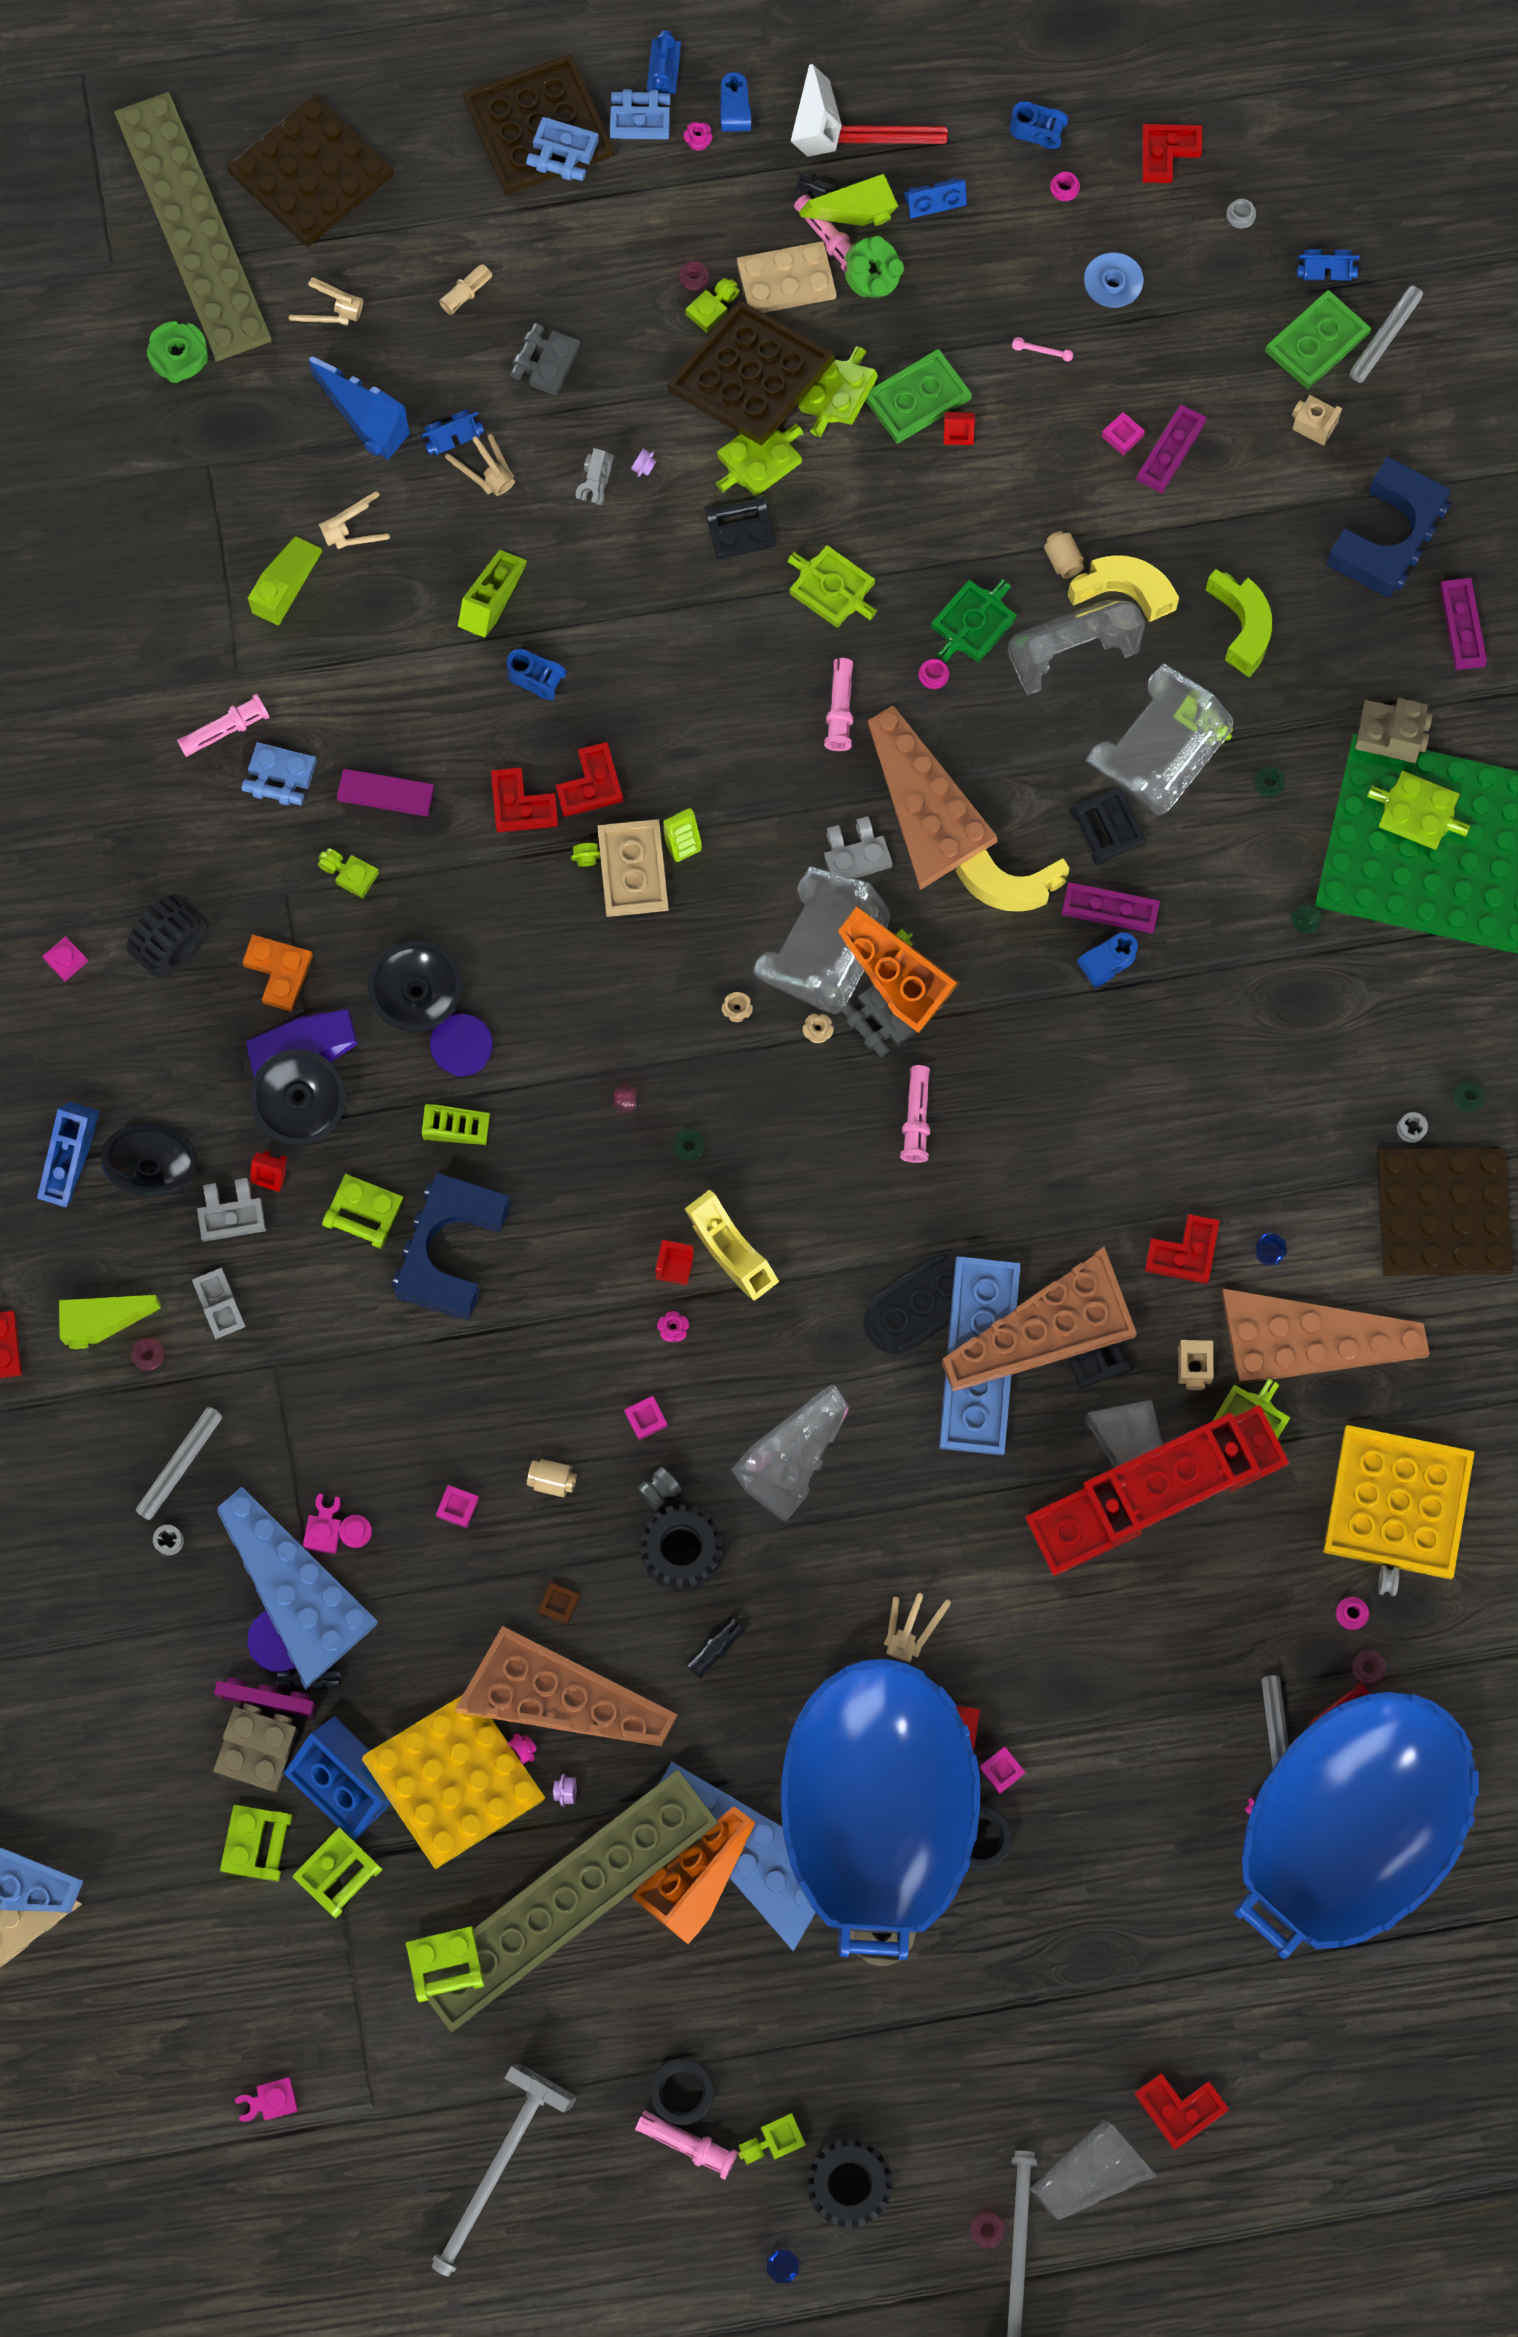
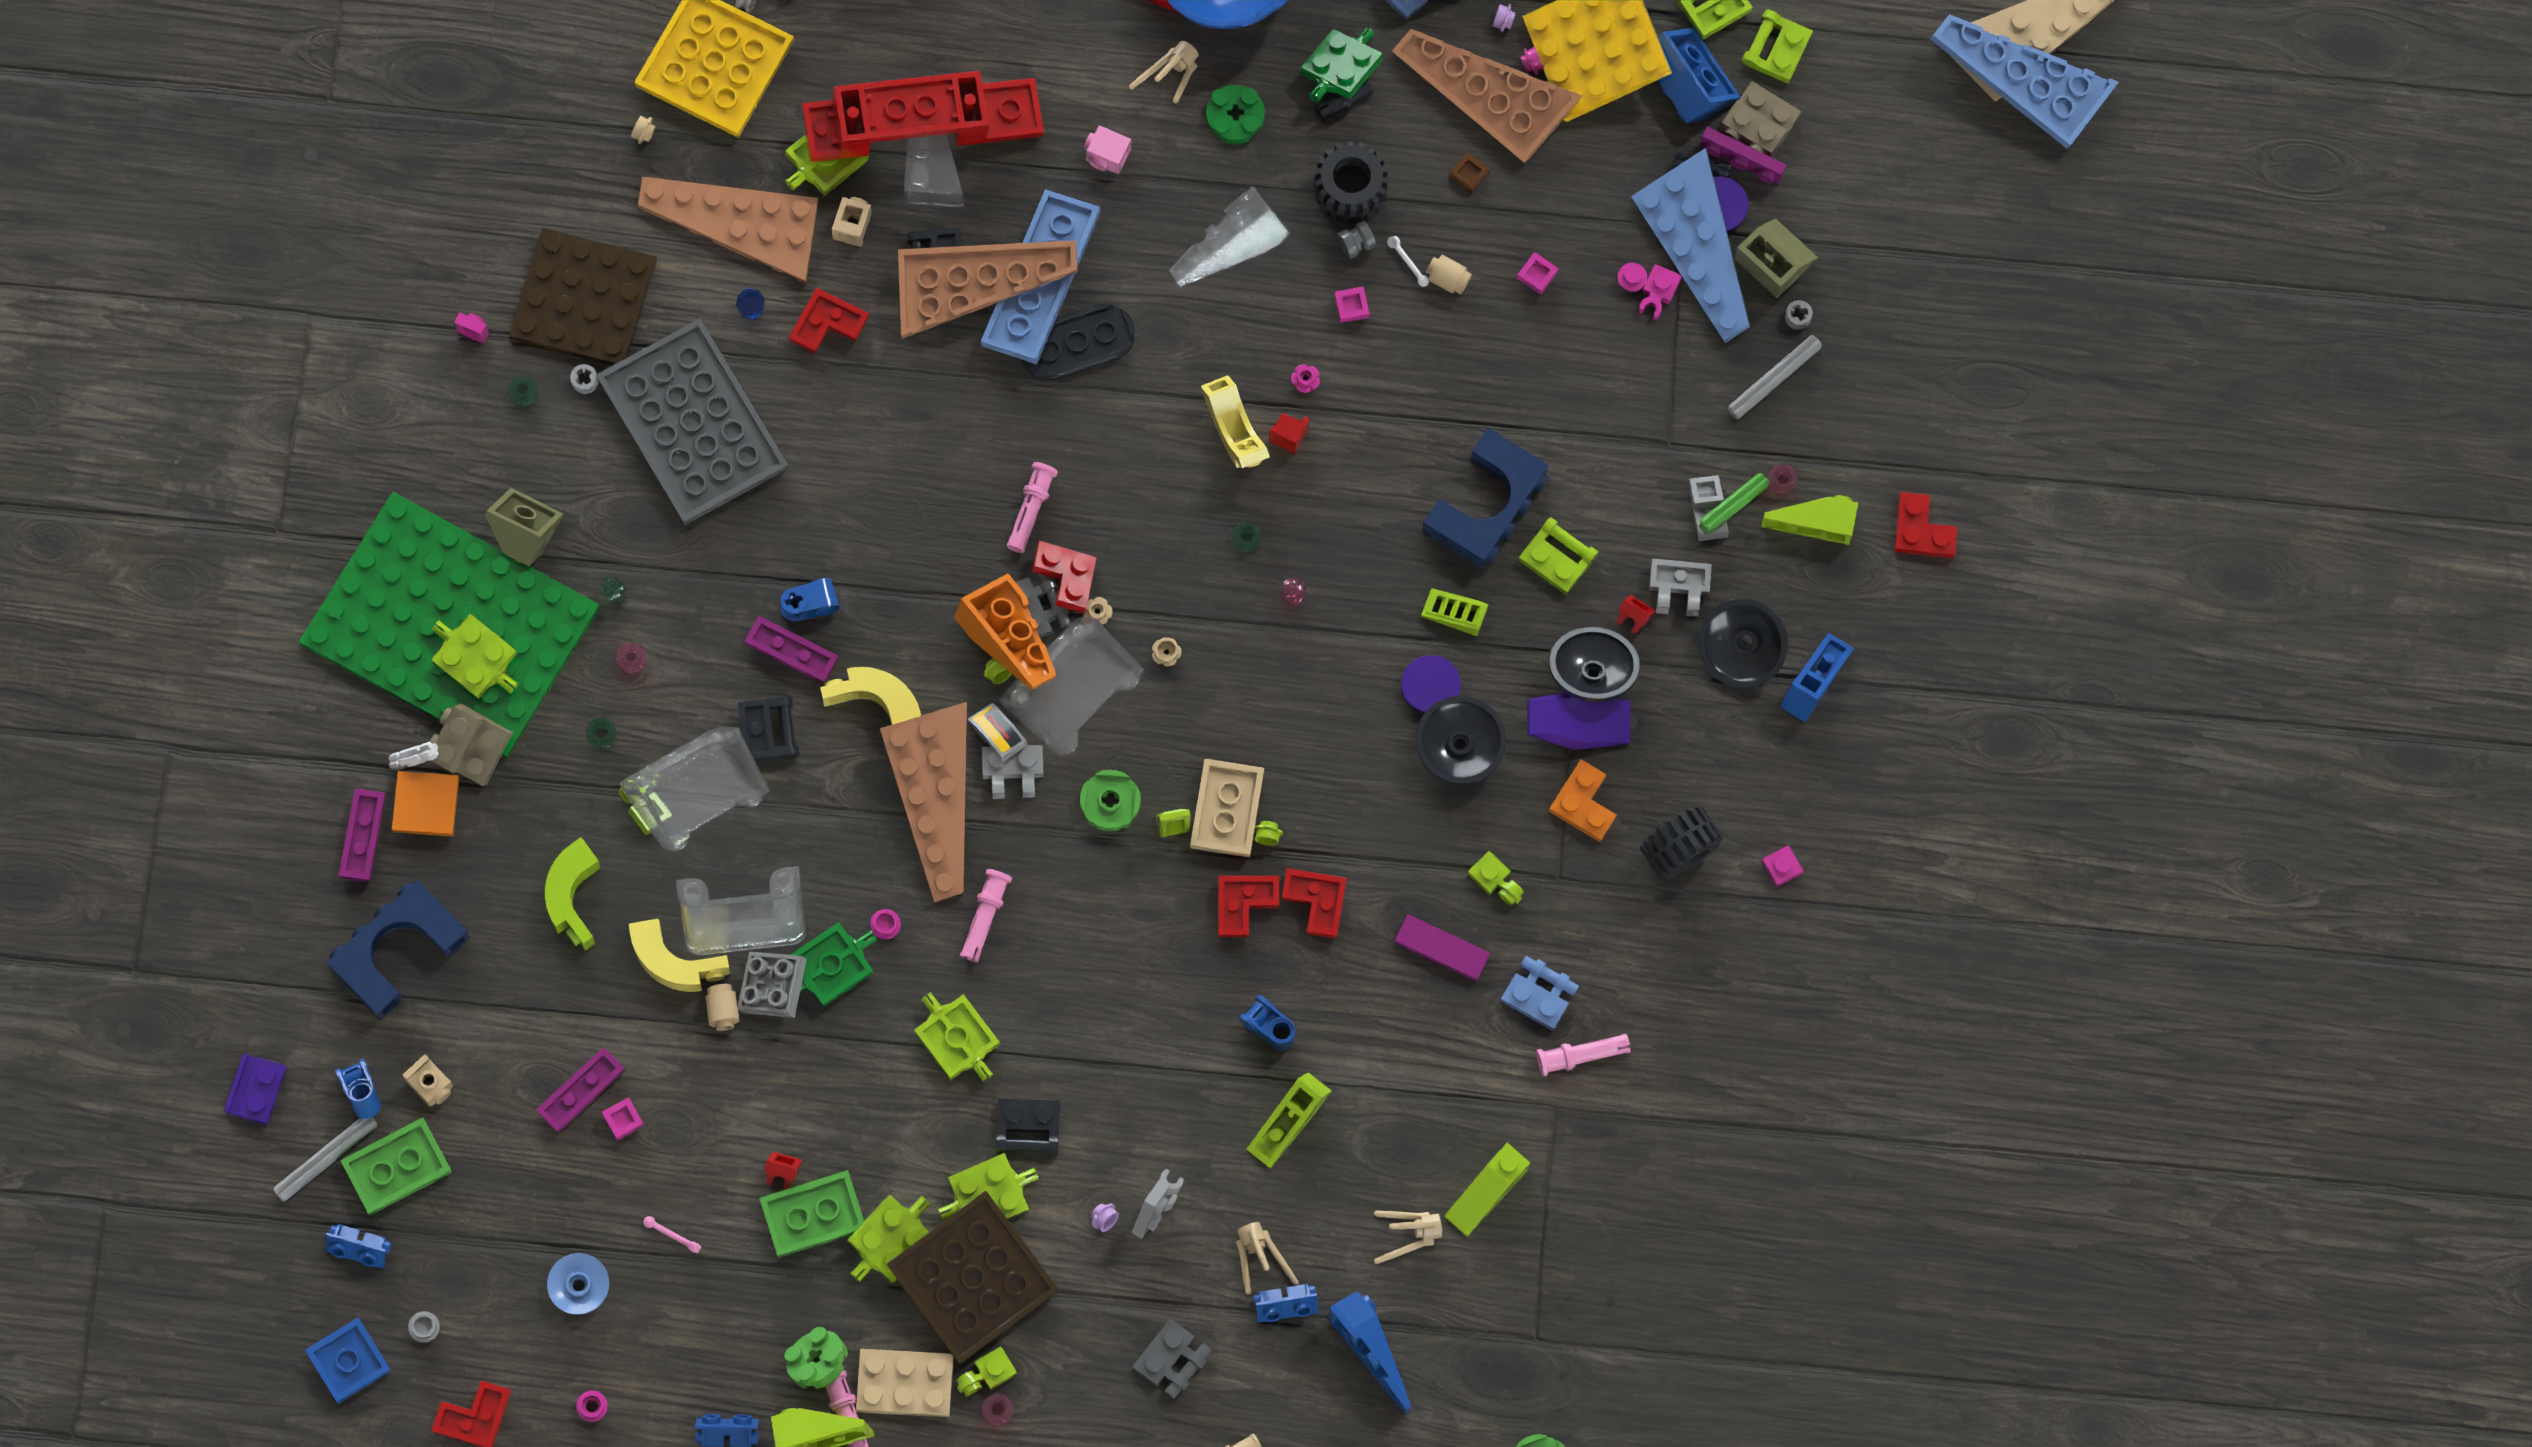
camera: 170 degrees left, 0 degrees up
none -> dark purple plate [224,1053,287,1126]
none -> blue plate [305,1317,391,1404]
none -> blue piece [335,1058,381,1119]
none -> white axle [388,742,439,771]
none -> orange tile [392,771,459,837]
none -> olive slope [485,488,563,566]
none -> dark grey plate [596,319,789,526]
none -> clear pink plate [616,643,647,673]
none -> tan plate [631,116,656,144]
none -> light grey tile [738,951,807,1018]
none -> slope [968,703,1027,762]
none -> plate [1031,541,1097,613]
none -> bright green plate [1080,770,1141,831]
none -> bright pink brick [1084,125,1131,175]
none -> green plate [1206,85,1265,144]
none -> plate [1301,27,1382,103]
none -> white hinge [1387,236,1429,287]
none -> bright green axle [1698,473,1769,534]
none -> olive slope [1735,218,1818,298]

